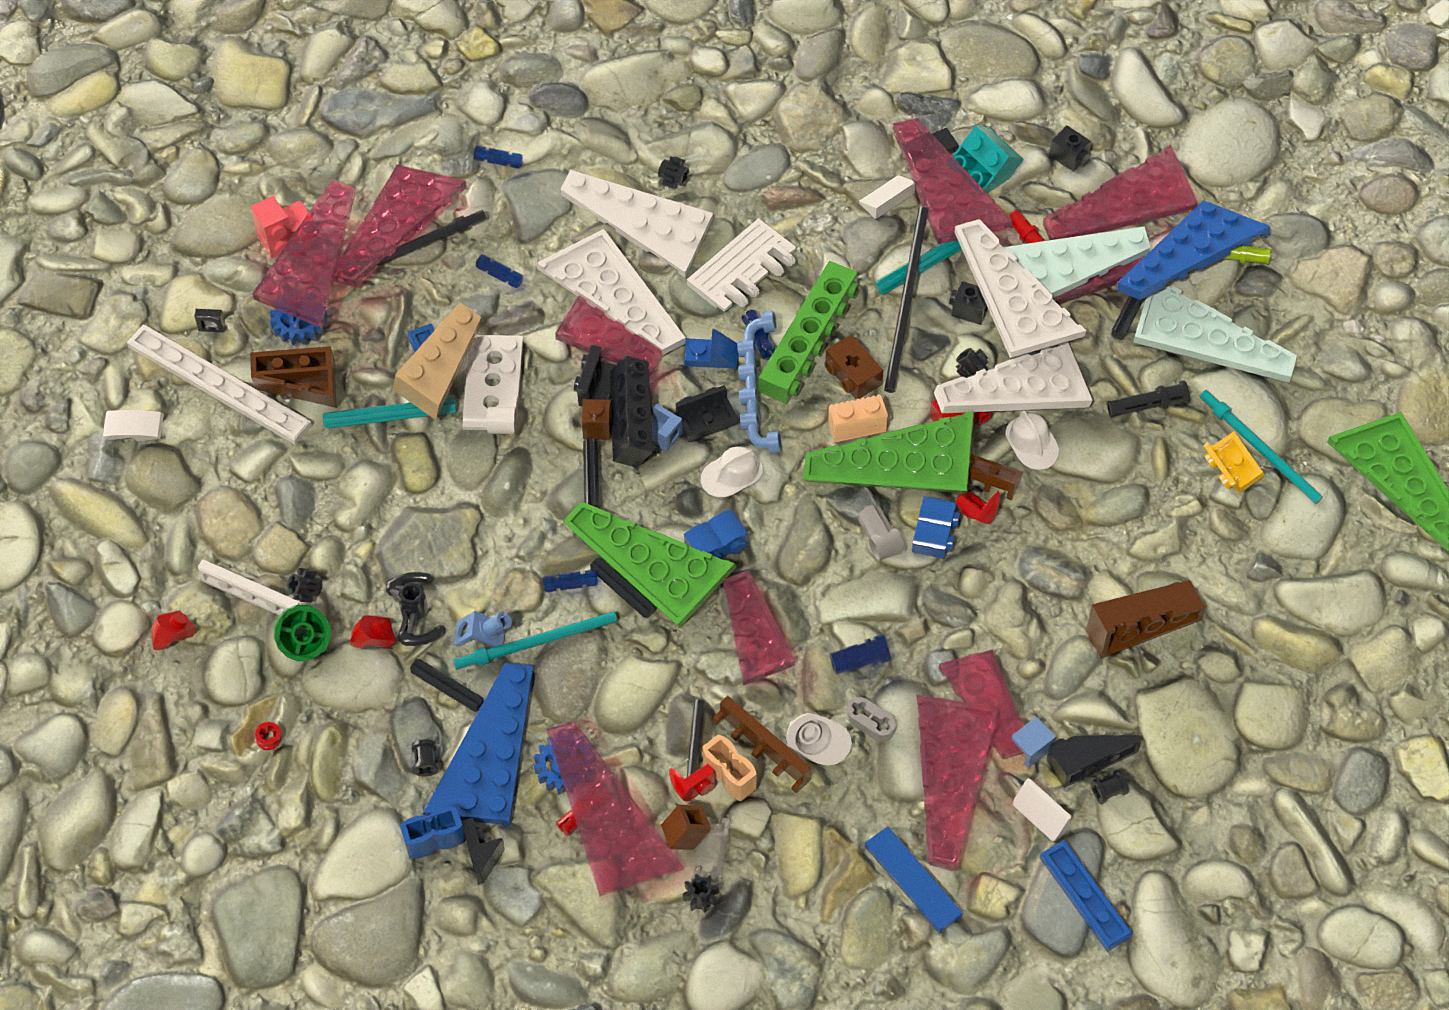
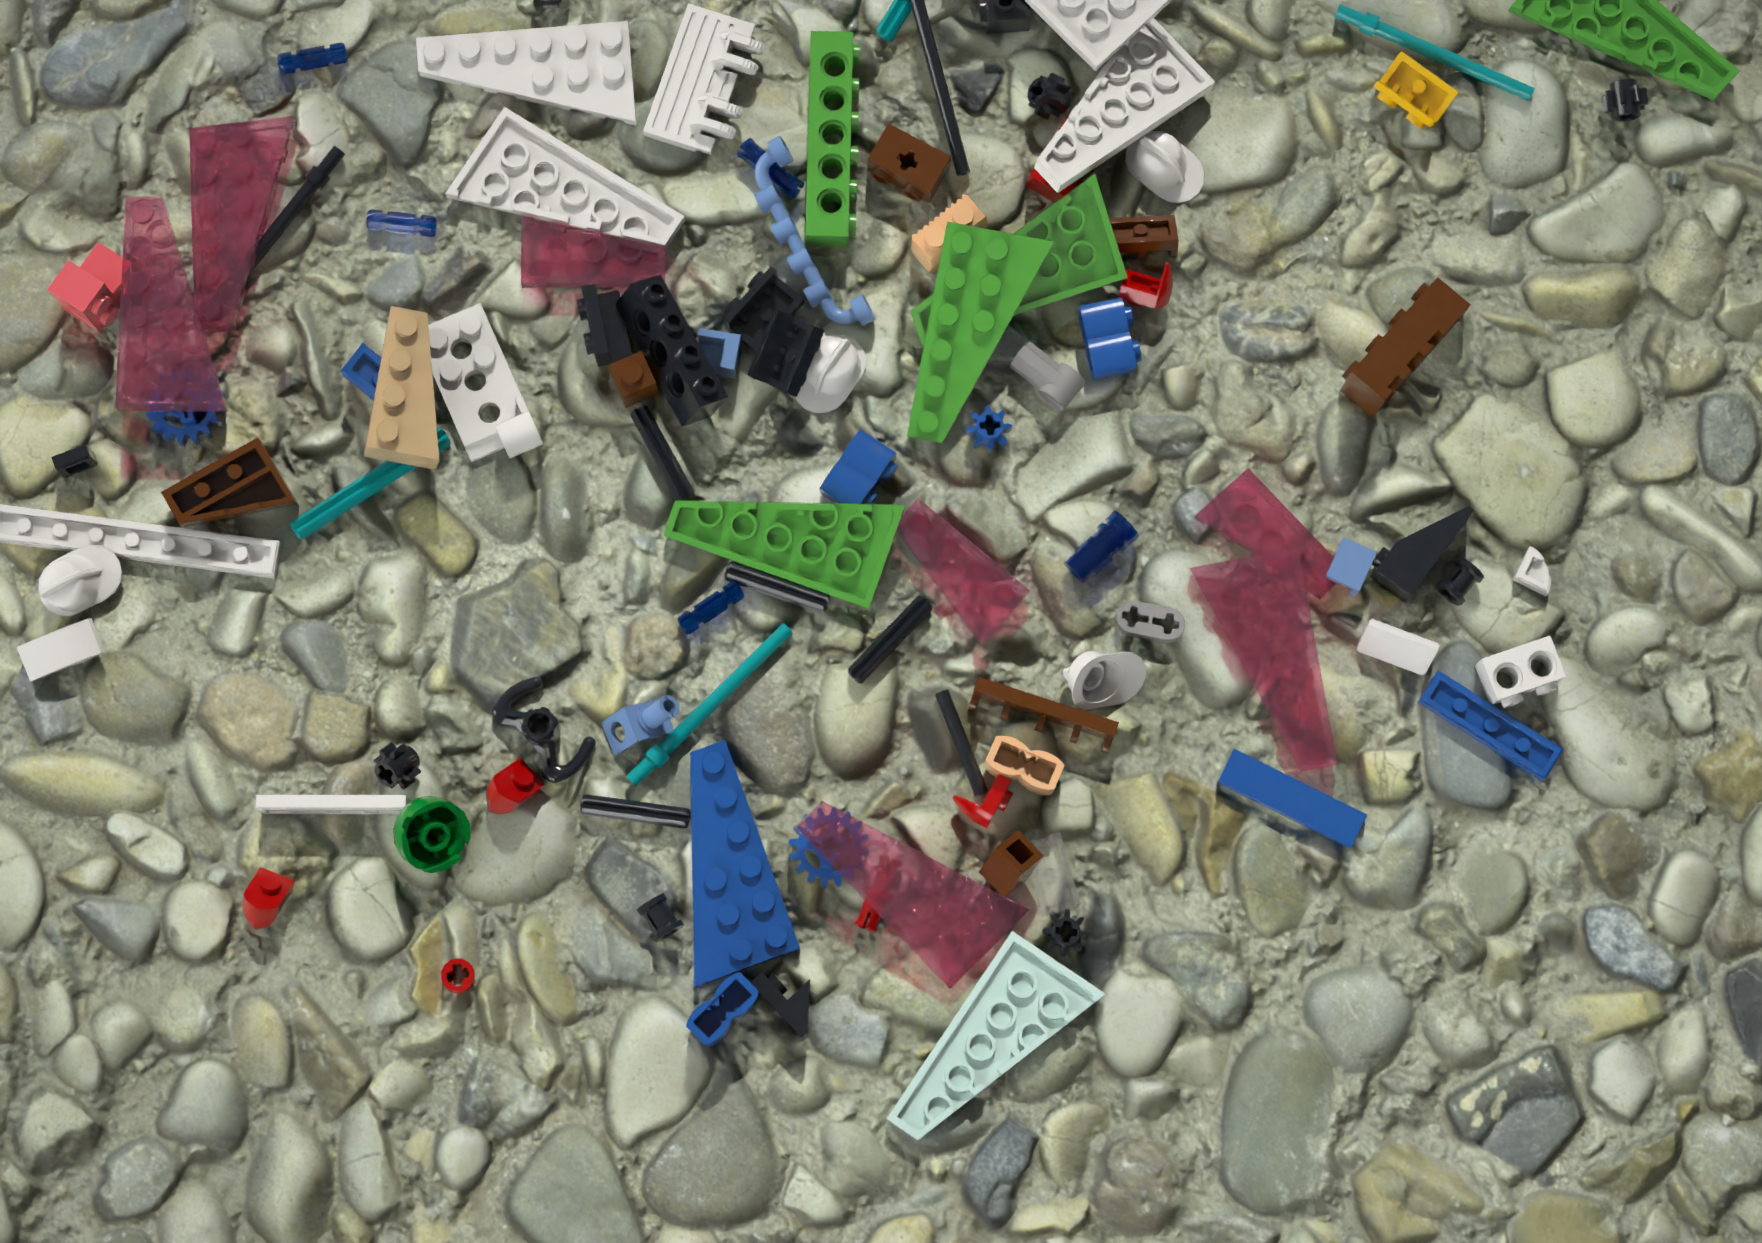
camera: 30 degrees left, 20 degrees up
blue slope [684,329,738,369] -> none
black pin [1107,380,1190,418] -> none
none -> white piece [38,545,122,616]
none -> black bracket [748,309,825,397]
none -> black axle [848,595,933,684]
none -> light aqua wing [887,931,1105,1140]
none -> bright green wing [907,222,1054,443]
none -> blue gear [966,405,1012,453]
none -> white brick [1475,636,1566,708]
none -> white tile [1513,546,1551,596]
none -> black gear [1602,79,1649,122]

